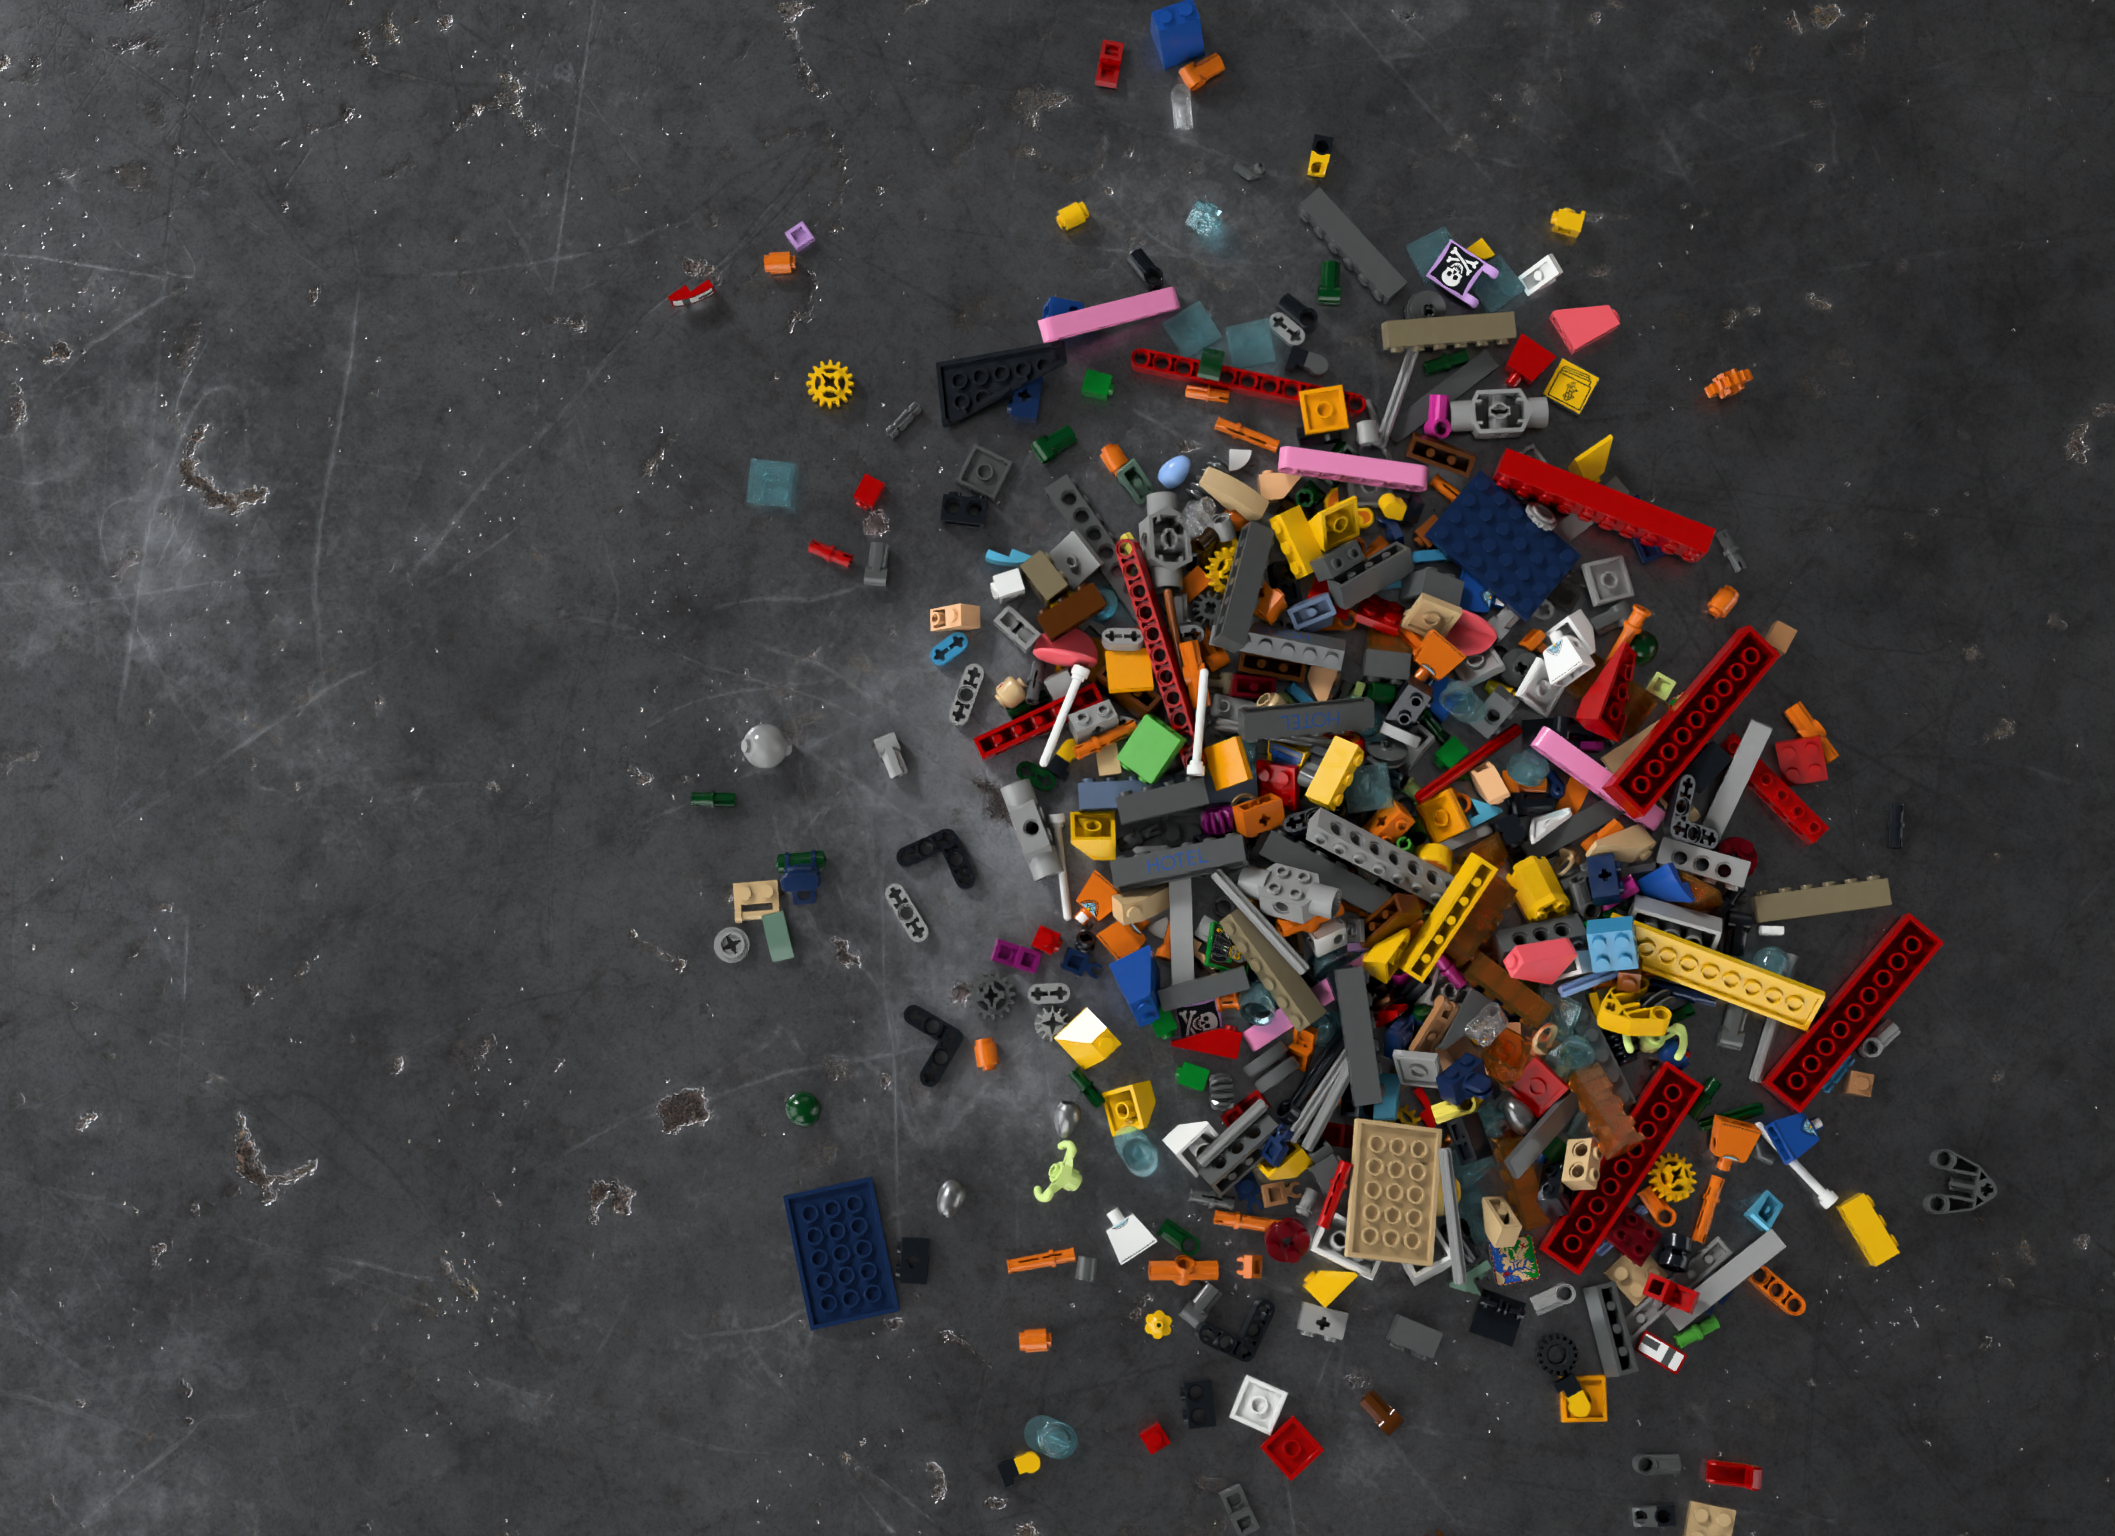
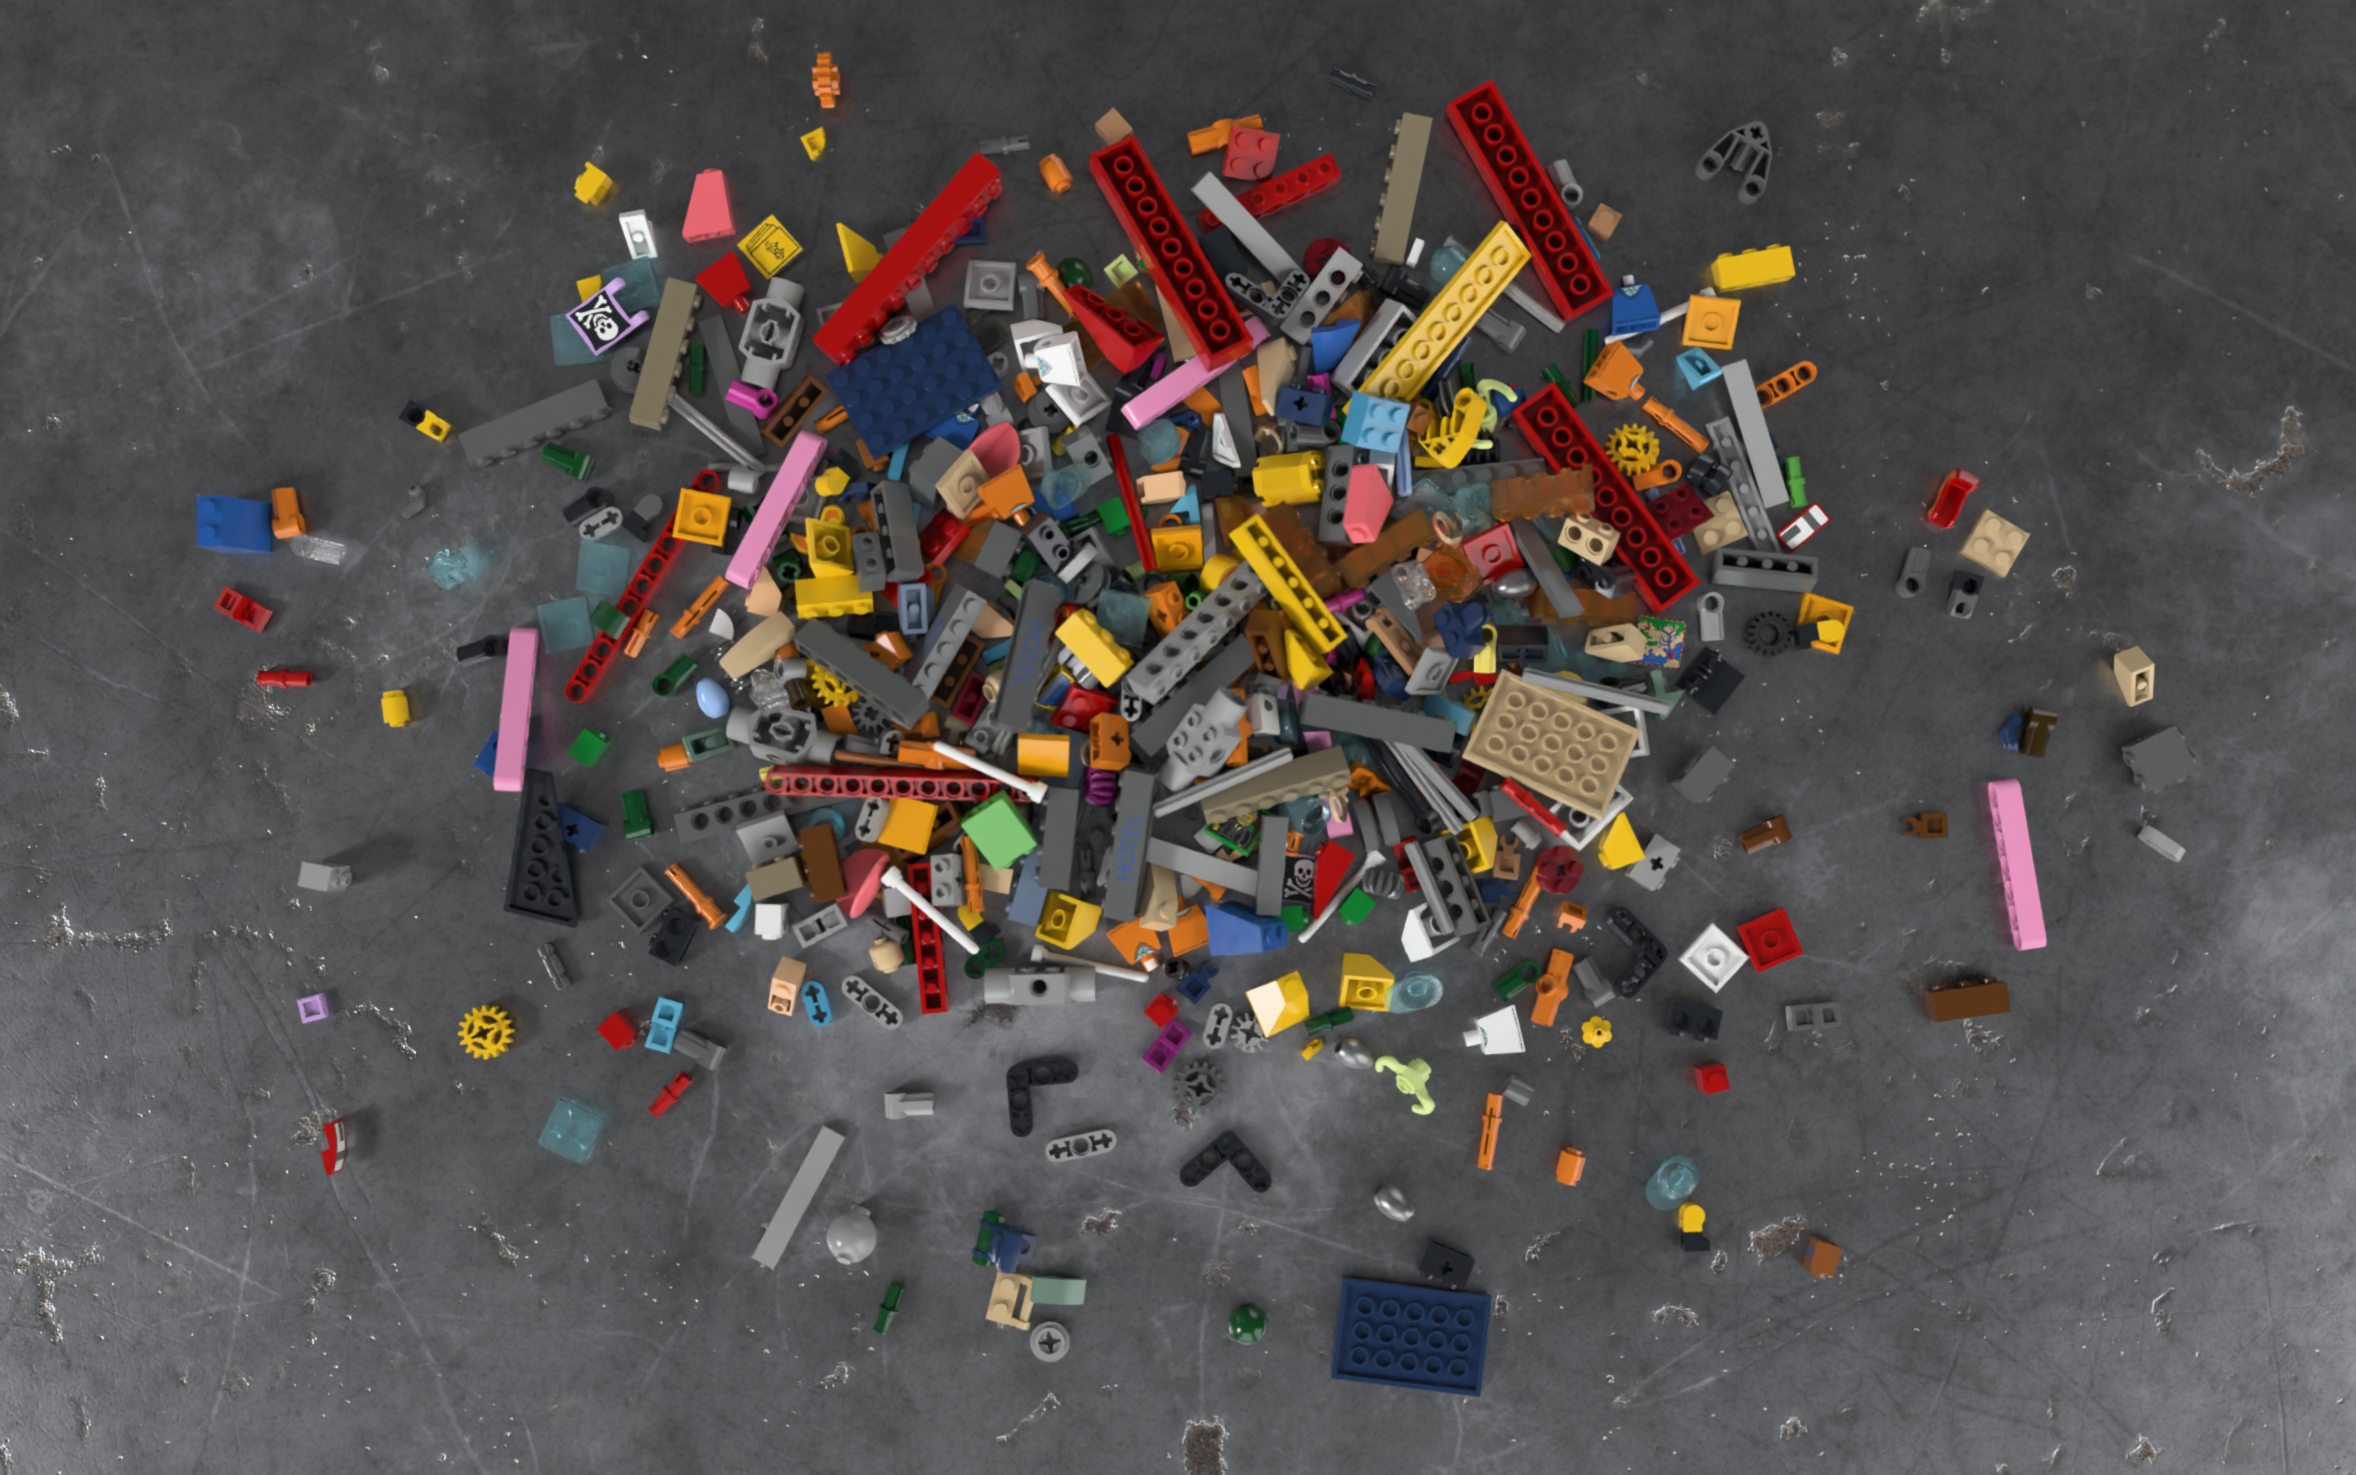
camera: 70 degrees left, 5 degrees up
orange brick [764,251,796,274] -> none
orange brick [974,1037,1000,1071] -> none
dark blue plate [1260,1123,1294,1167] -> none
red brick [1642,1272,1700,1314] -> none
none -> red pin [257,668,312,688]
none -> light grey brick [297,860,351,892]
none -> medium azure slope [645,997,684,1054]
none -> dark green piece [652,652,700,699]
none -> orange pin [665,862,728,930]
none -> light grey tile [751,1124,846,1269]
none -> yellow tile [800,127,826,161]
none -> white piece [1298,850,1386,943]
none -> yellow tile [1300,1037,1325,1061]
none -> tan piece [1319,785,1349,823]
none -> light orange tile [1681,294,1741,350]

